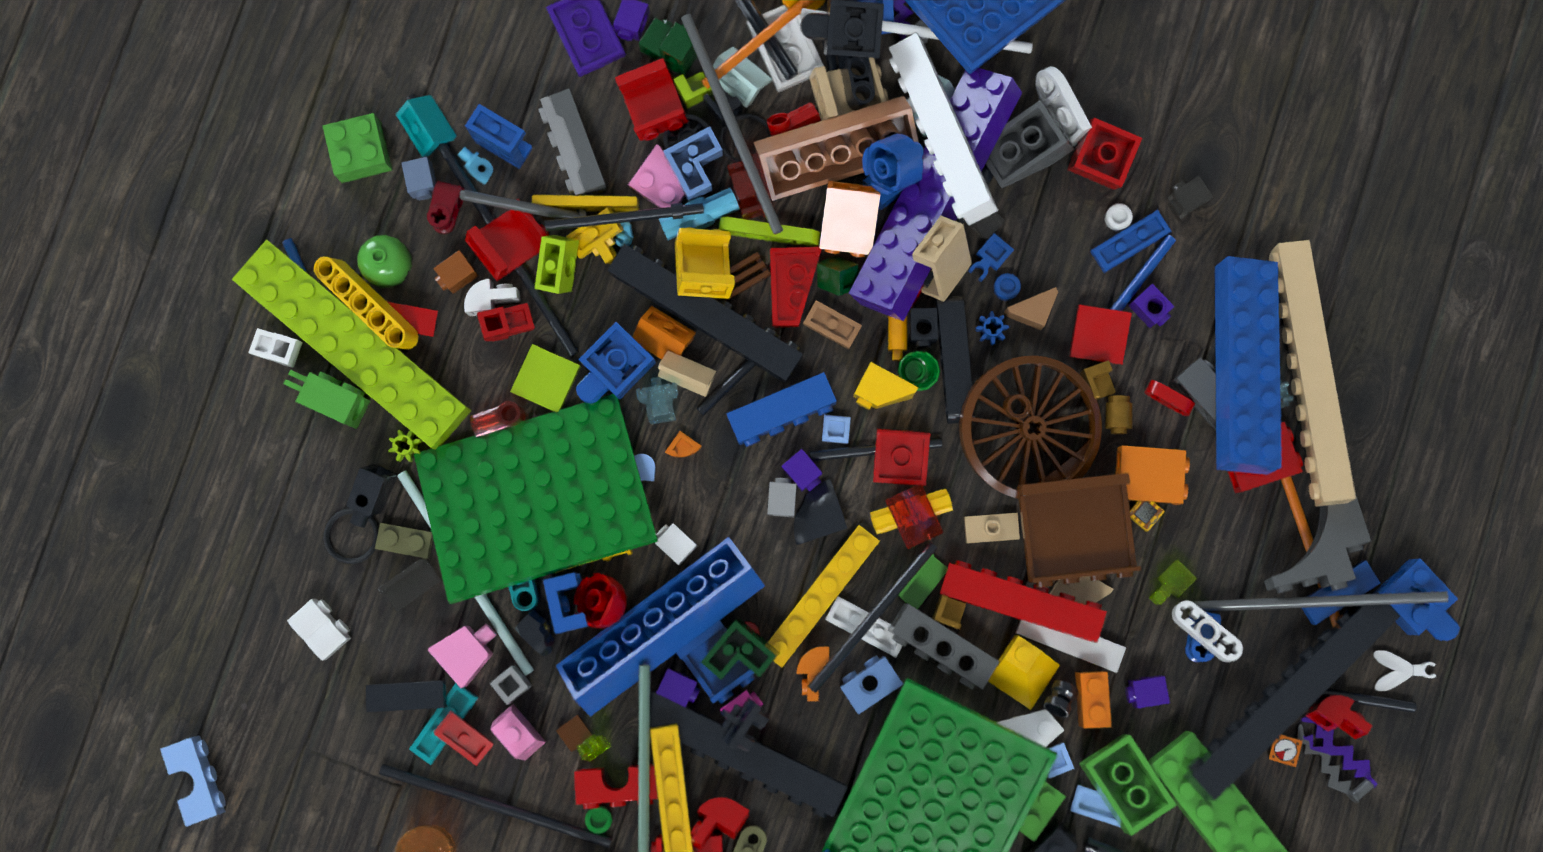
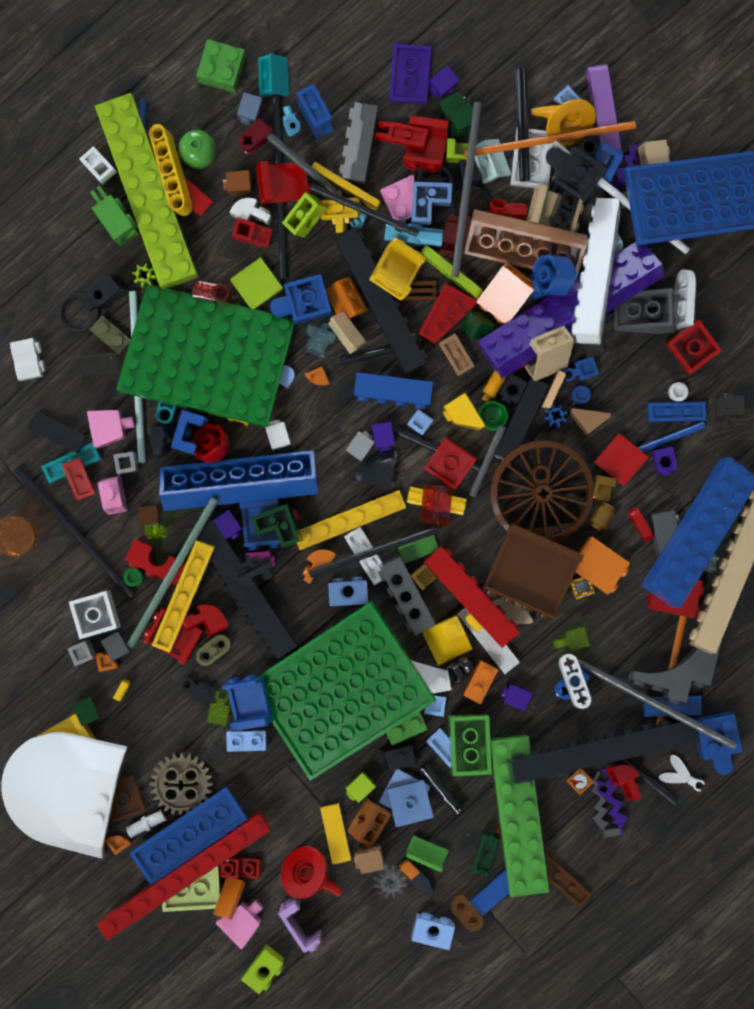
camera: 20 degrees right, 5 degrees up
tan plate [964,513,1020,544] -> none
none -> red hinge [373,121,429,150]
none -> yellow tile [464,613,483,633]
none -> dark grey bar [469,425,506,498]
none -> light nougat tile [541,370,566,409]

